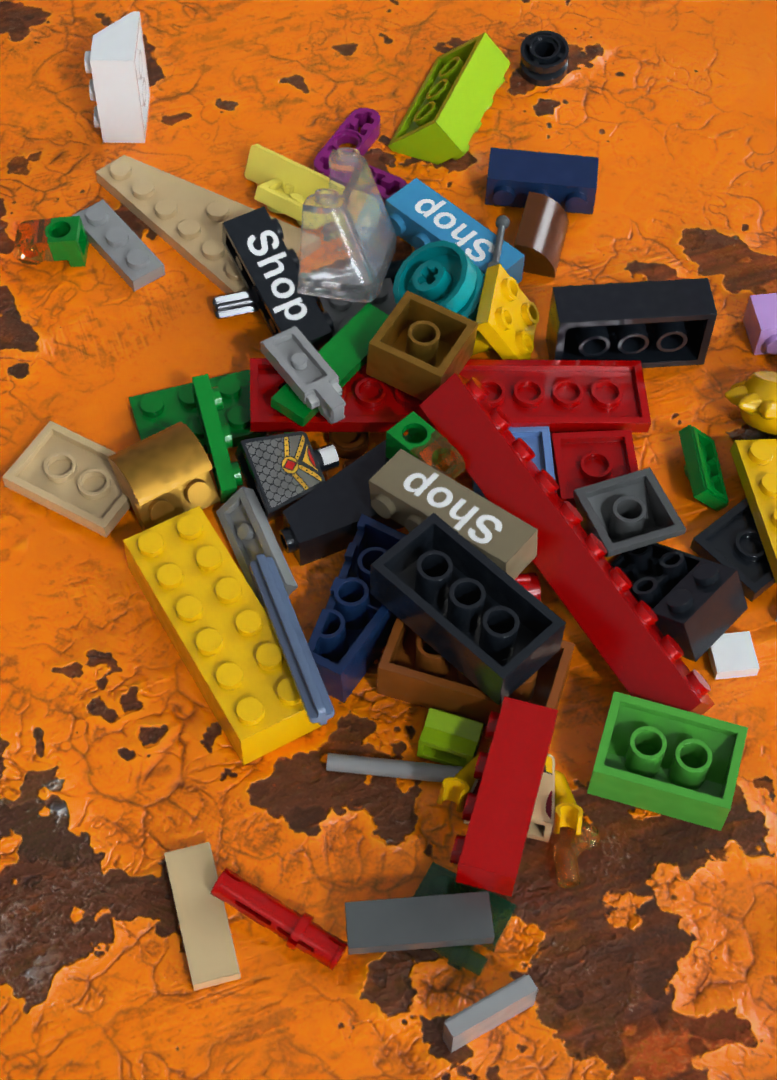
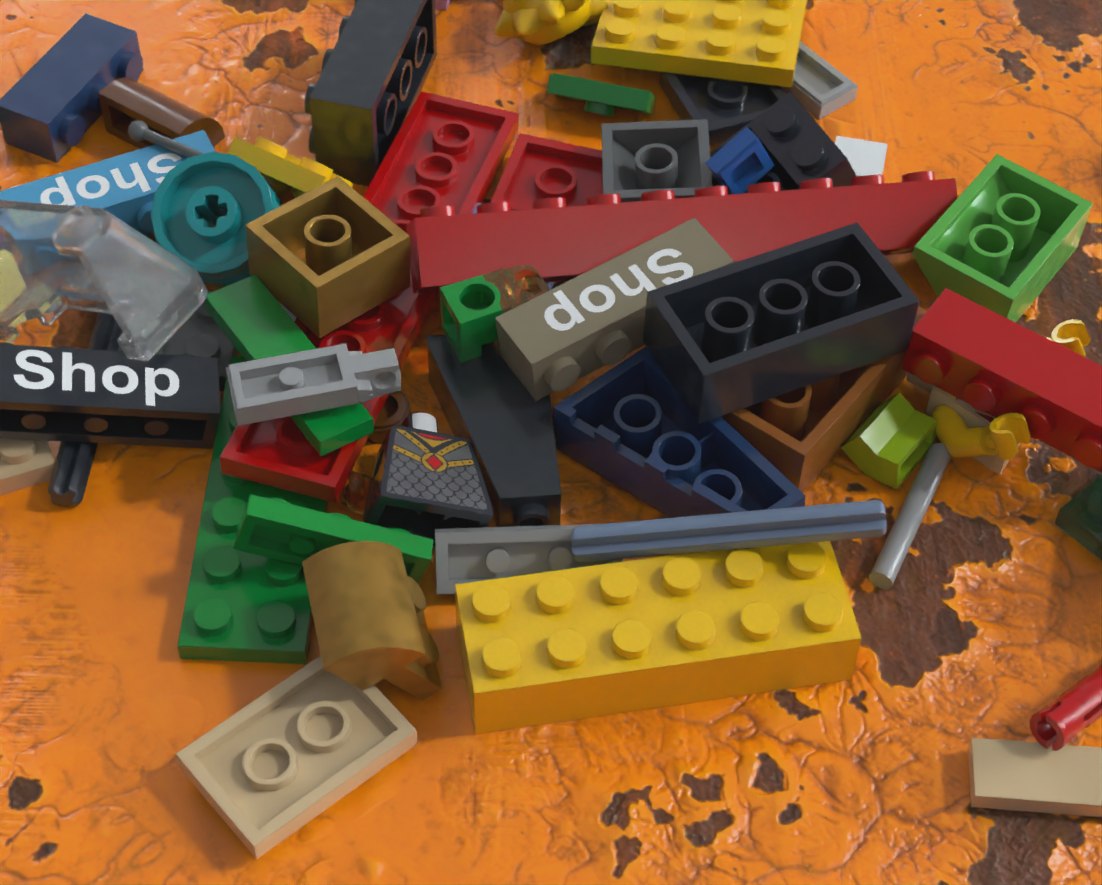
camera: 70 degrees left, 5 degrees down
none -> blue tile [705,126,774,195]

